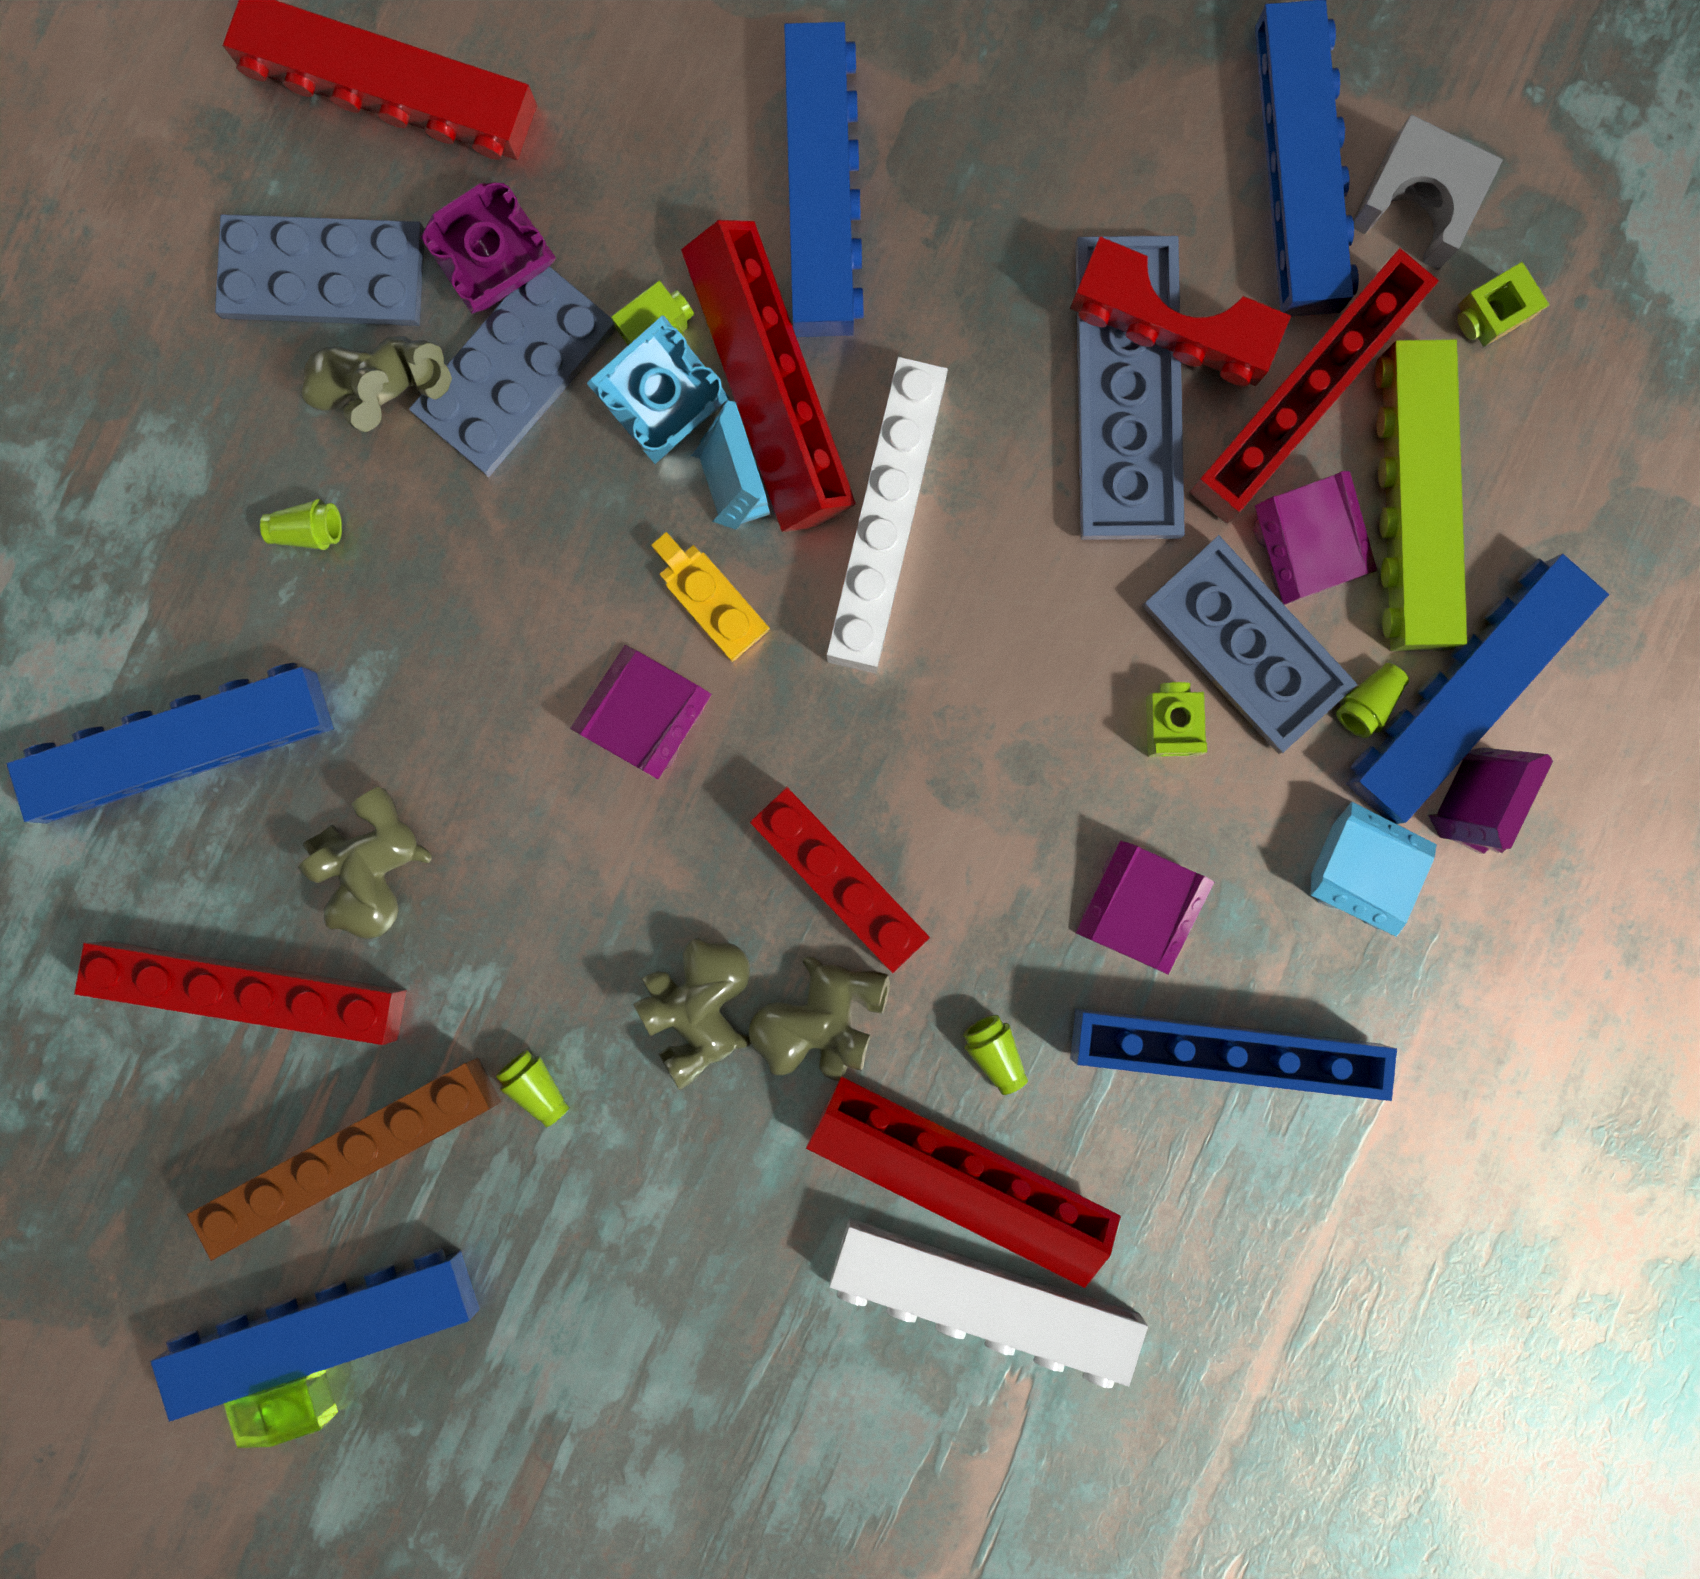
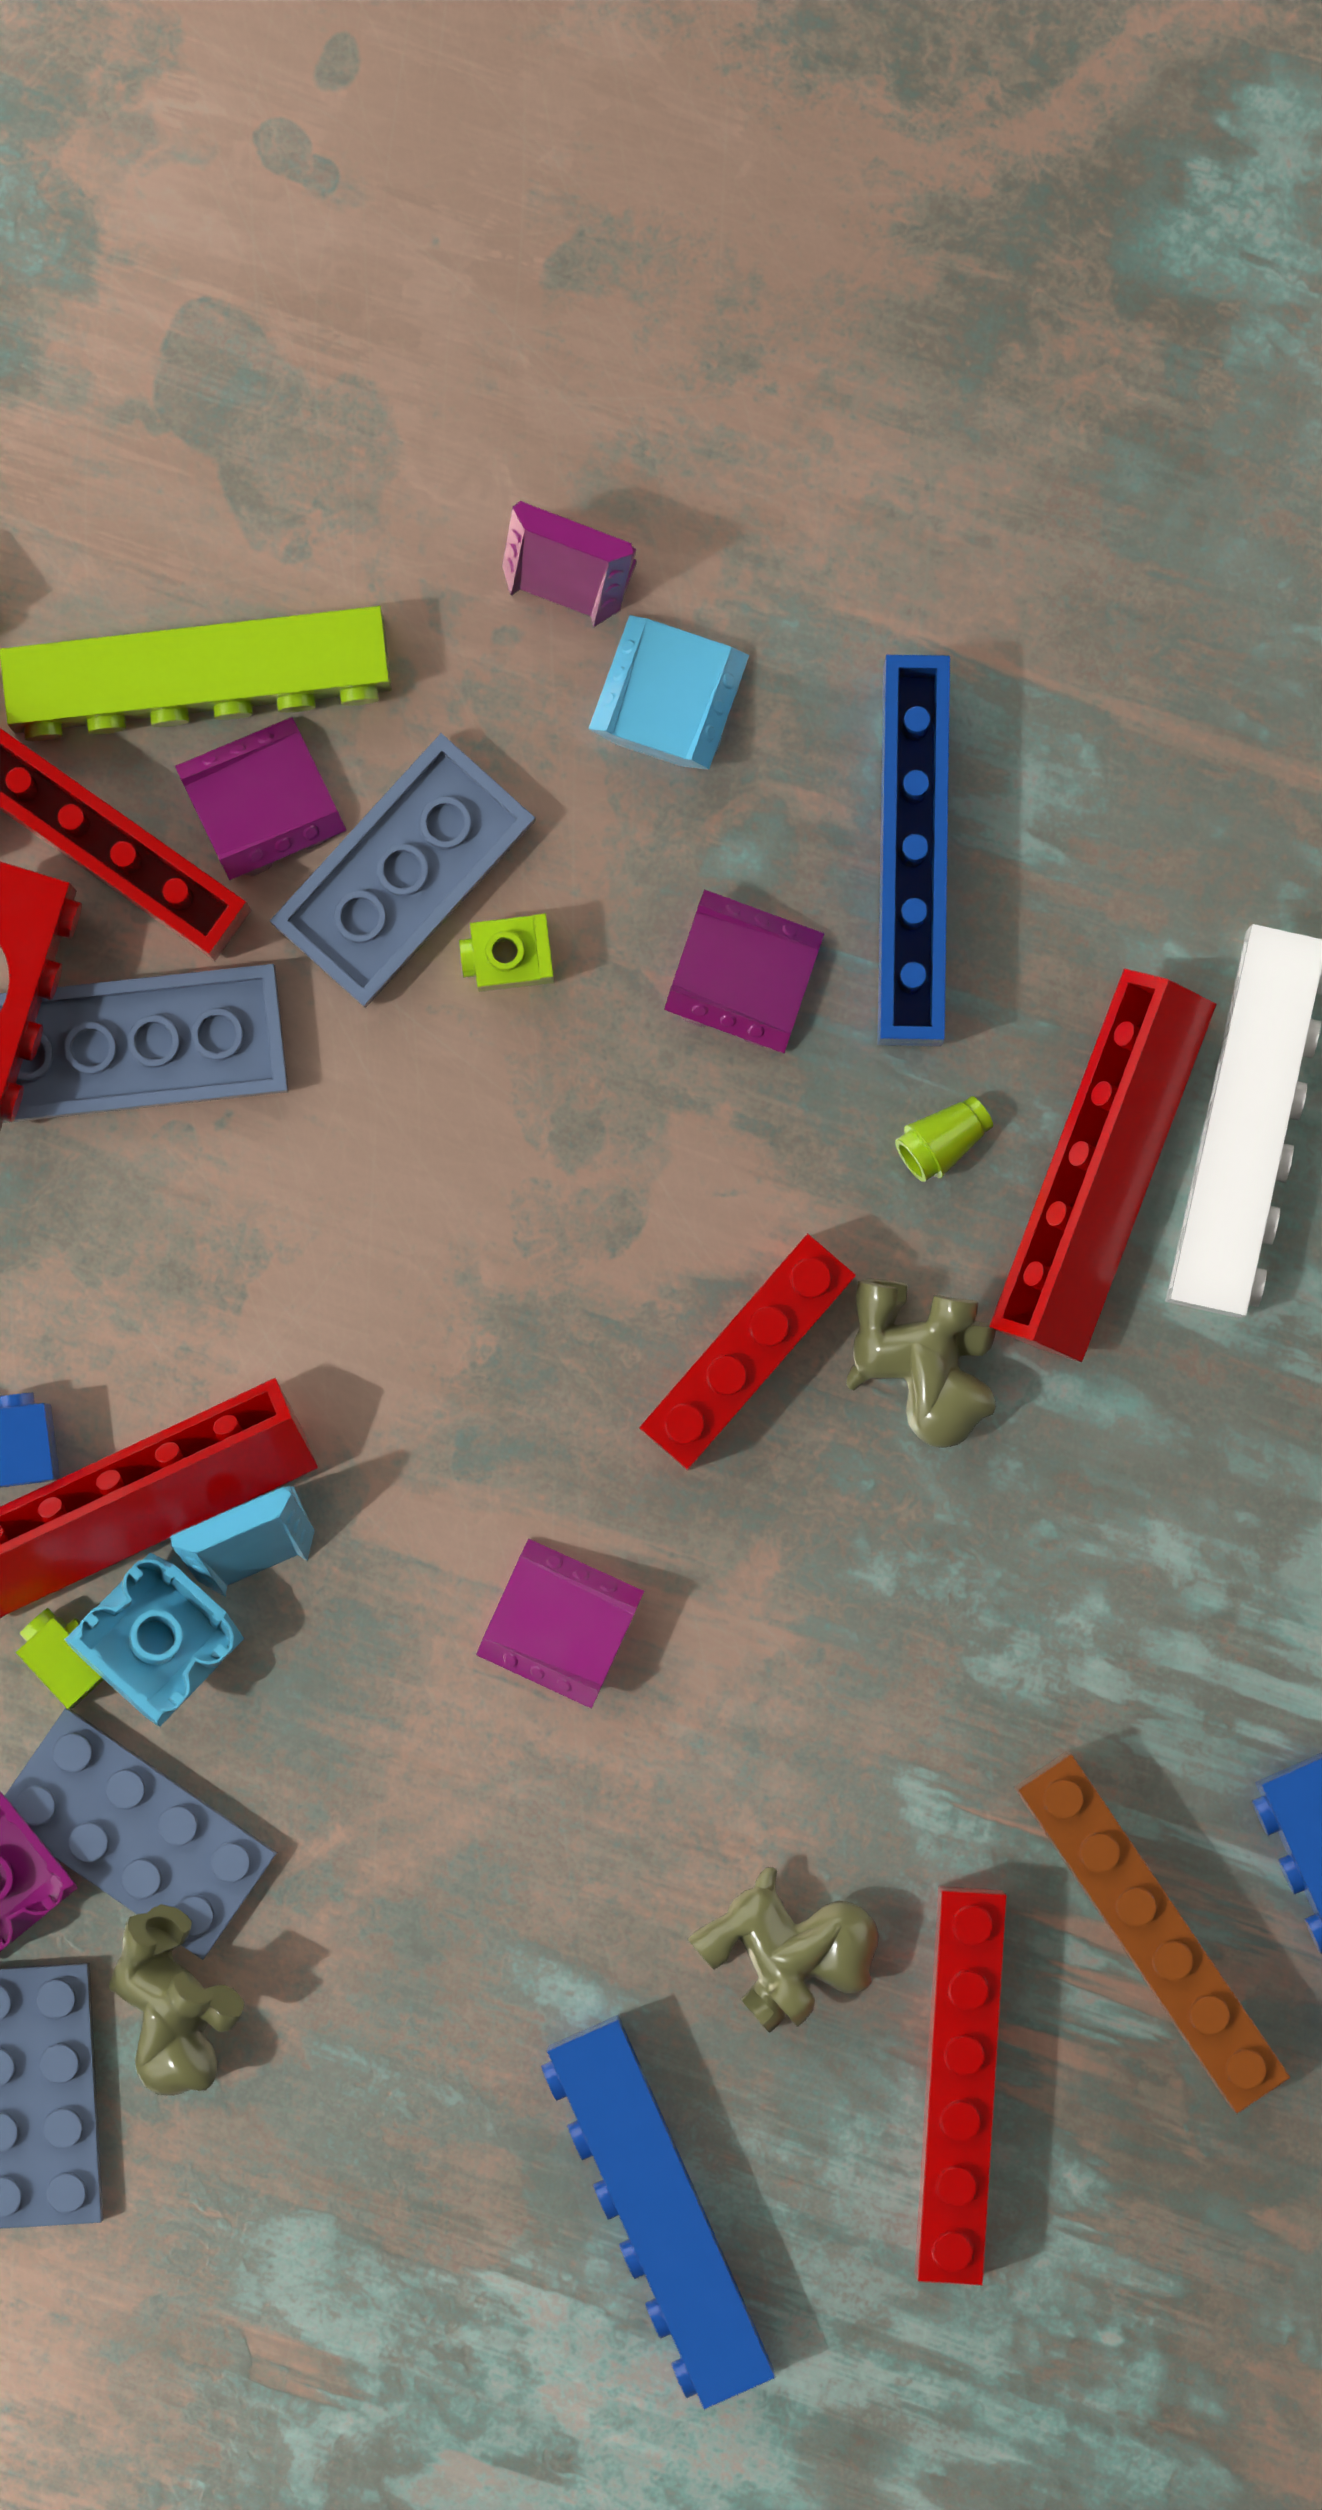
camera: 95 degrees left, 0 degrees up
lime cone [260,499,342,550] -> none
lime cone [495,1049,570,1128] -> none
olive animal [633,938,751,1090] -> none
yellow hinge [651,532,770,663] -> none
white brick [827,357,948,674] -> none
lime cone [1336,663,1409,738] -> none
blue brick [1346,554,1610,824] -> none

